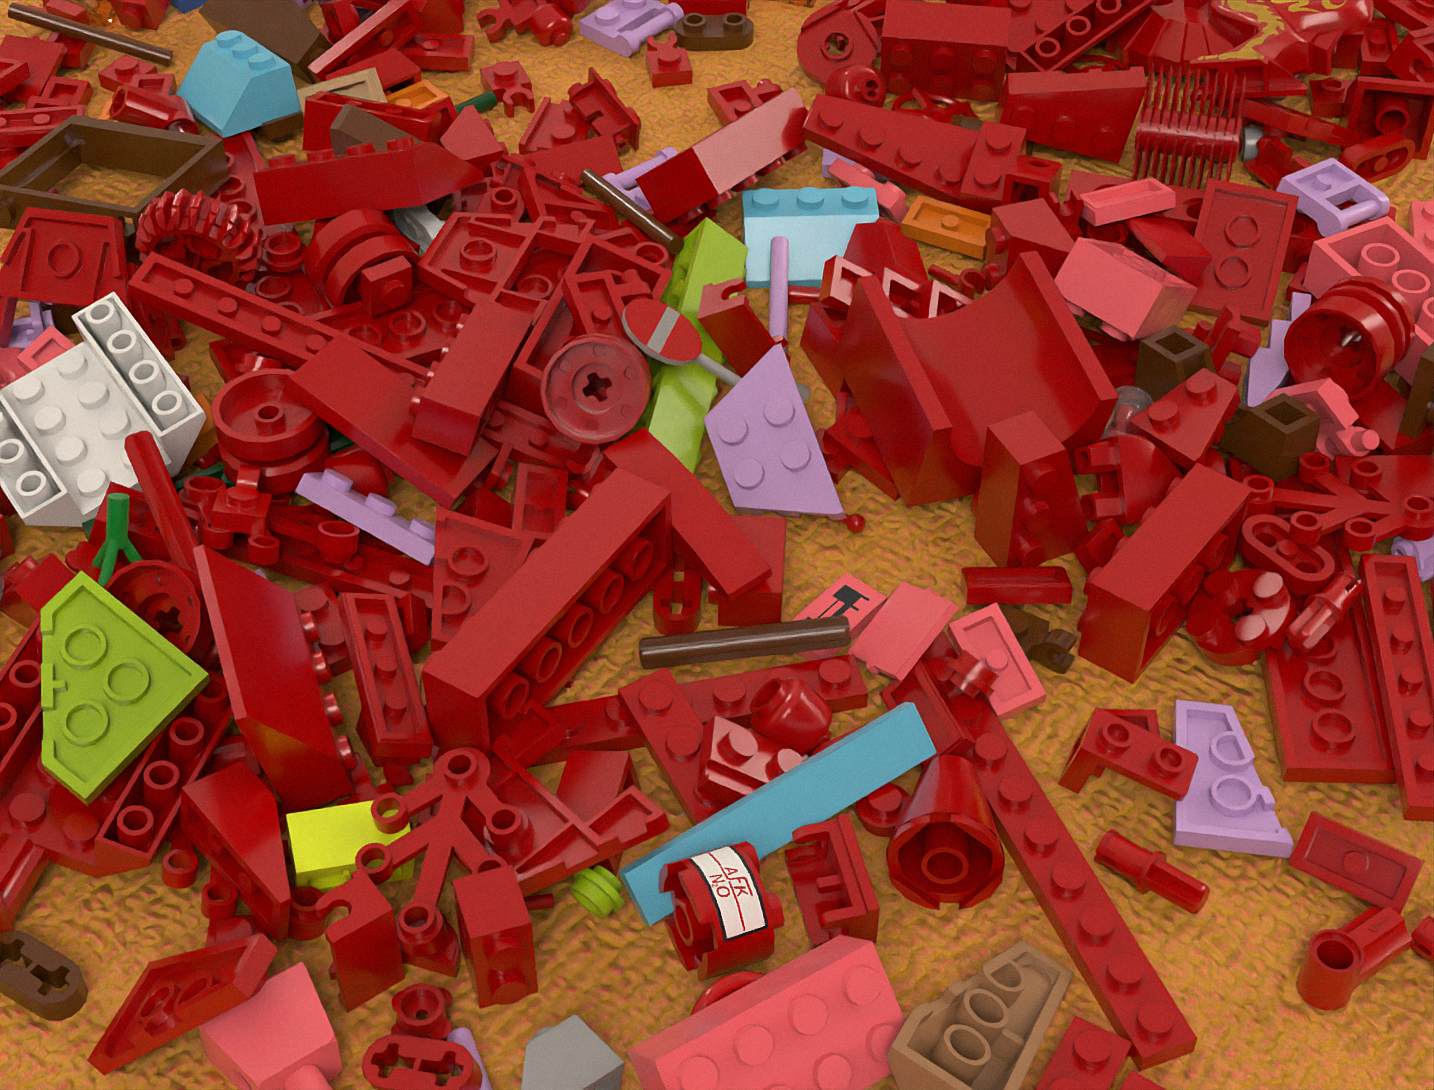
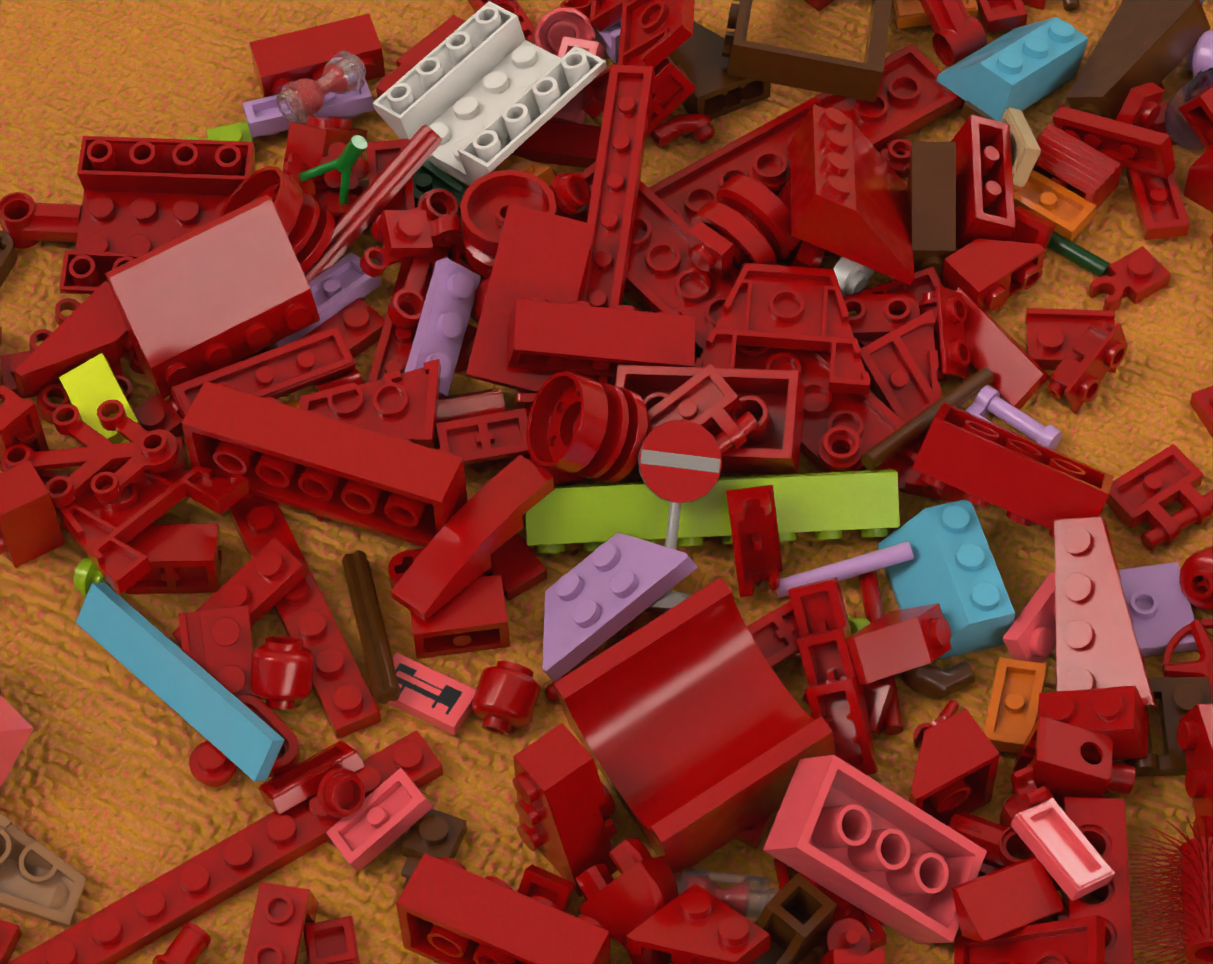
camera: 80 degrees right, 10 degrees up
lime plate [40,570,210,806] -> none
red gear [135,188,264,290] -> none
red brick [658,841,785,981] -> none
red hinge [784,814,880,950] -> none
coral piece [846,581,959,682] -> none
red cone [886,755,1005,910] -> none
red tile [961,566,1073,604] -> none
none -> red head [471,661,540,736]

